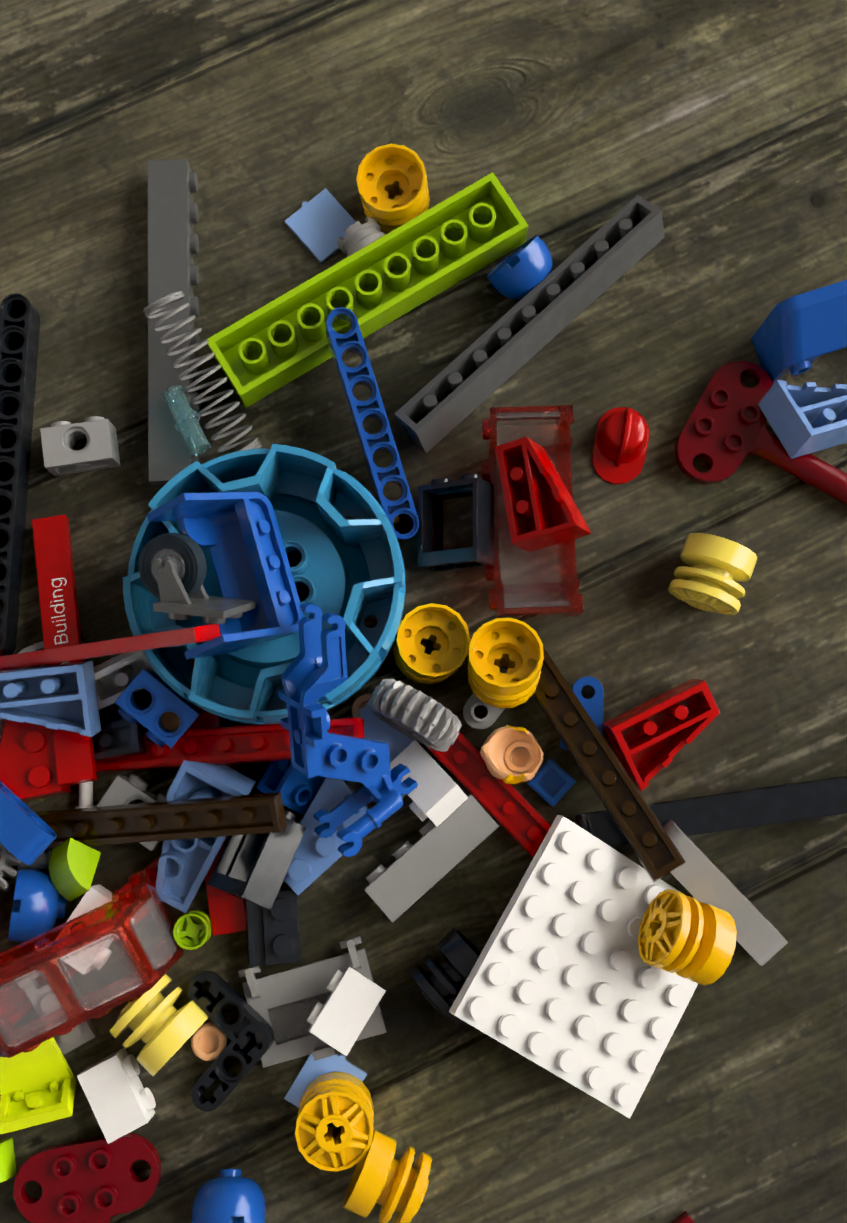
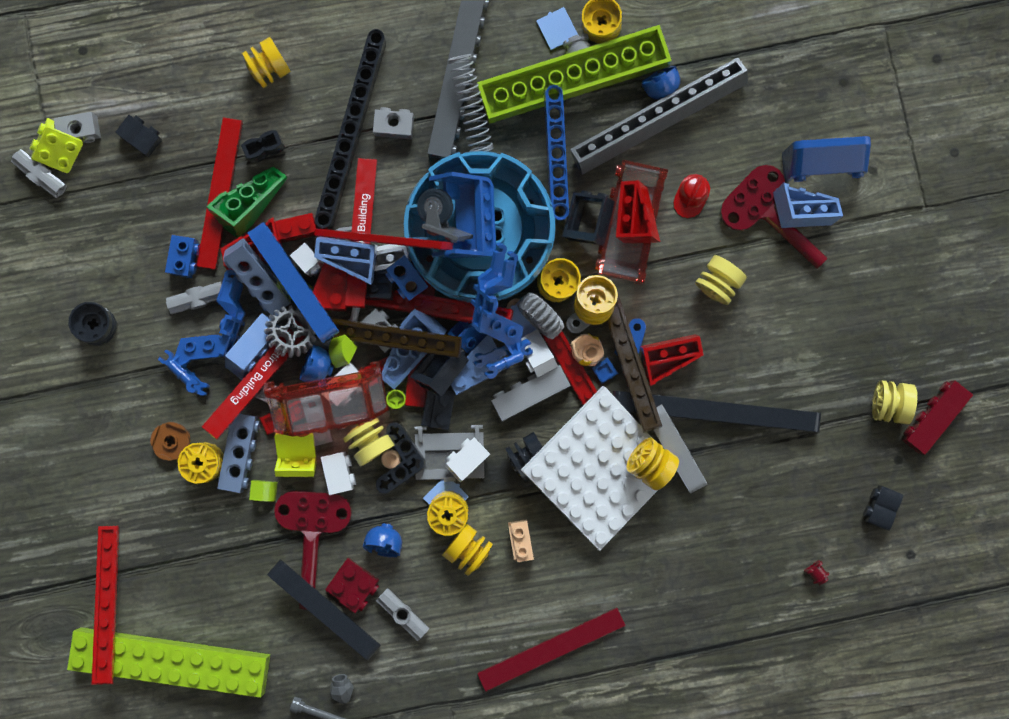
camera: 20 degrees right, 5 degrees up
clear light blue pin [162,385,211,456] -> none
none -> light nougat window [508,519,534,562]

